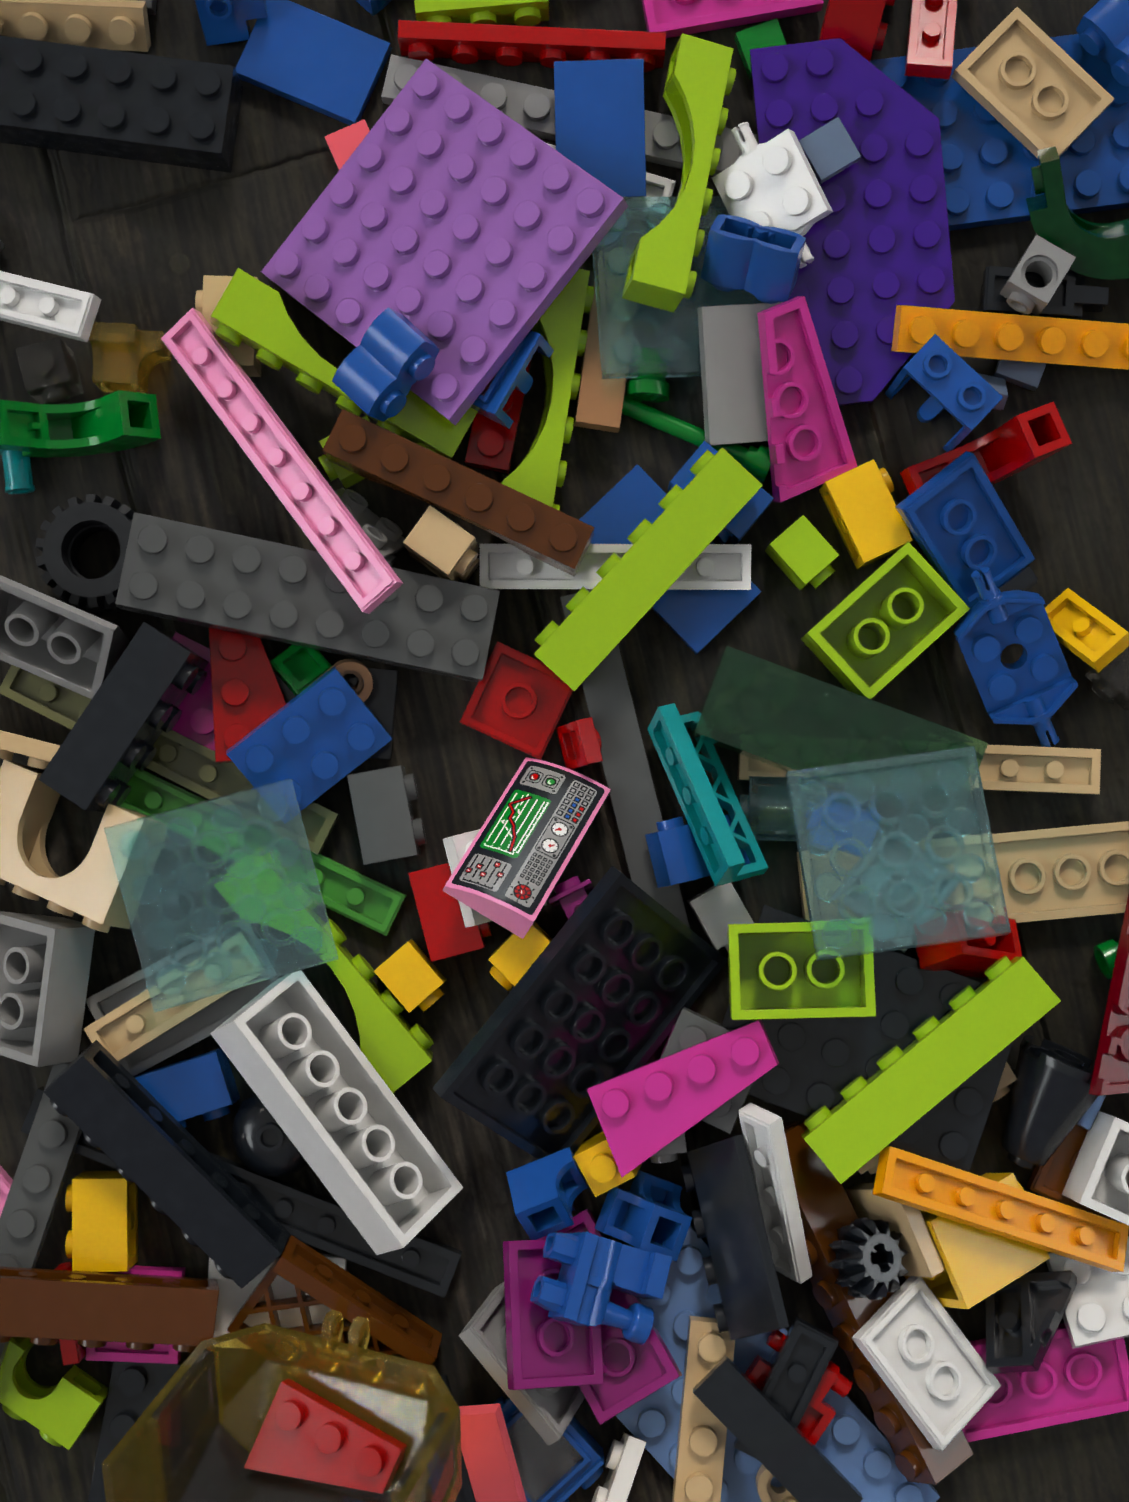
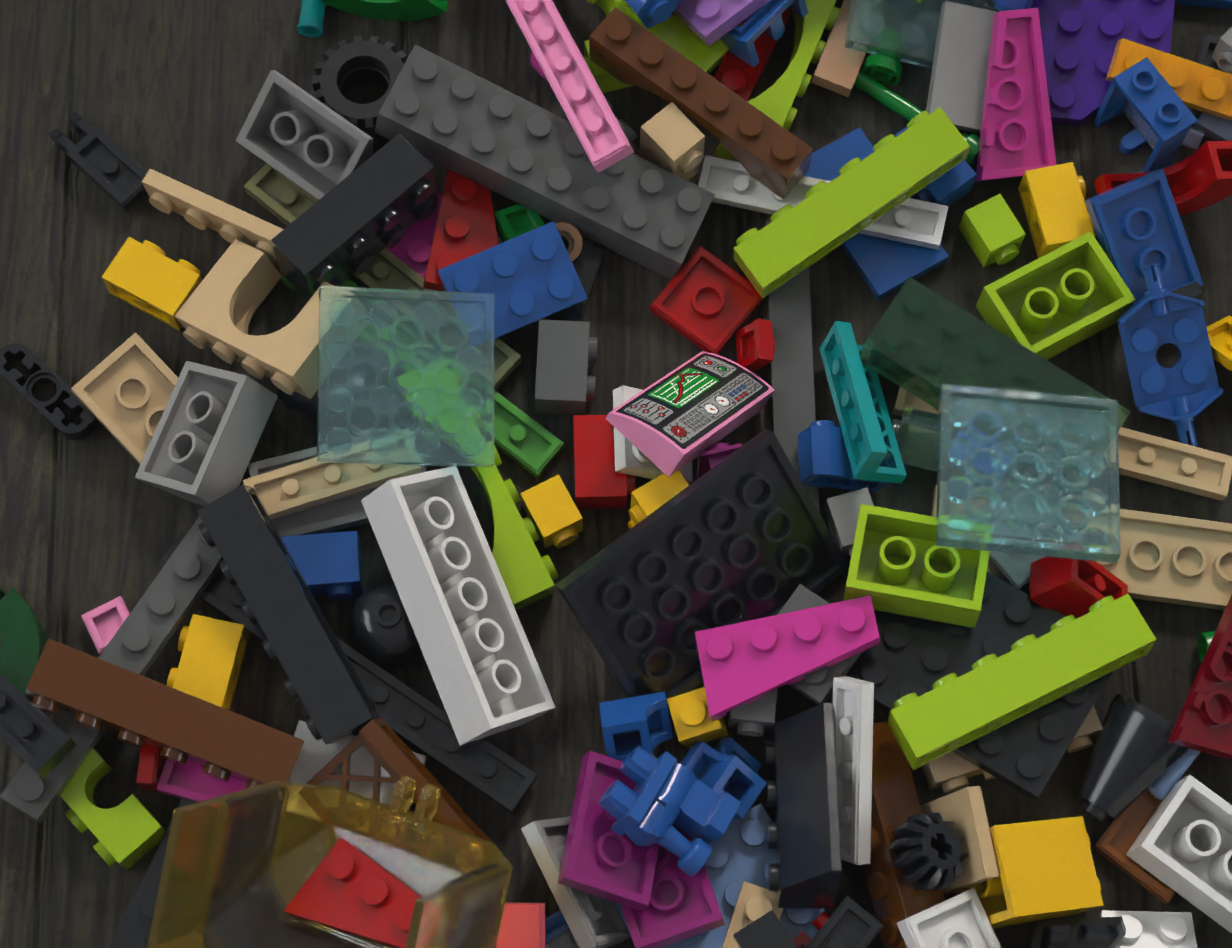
camera: 10 degrees right, 15 degrees down
light orange plate [873,1146,1129,1272] -> none

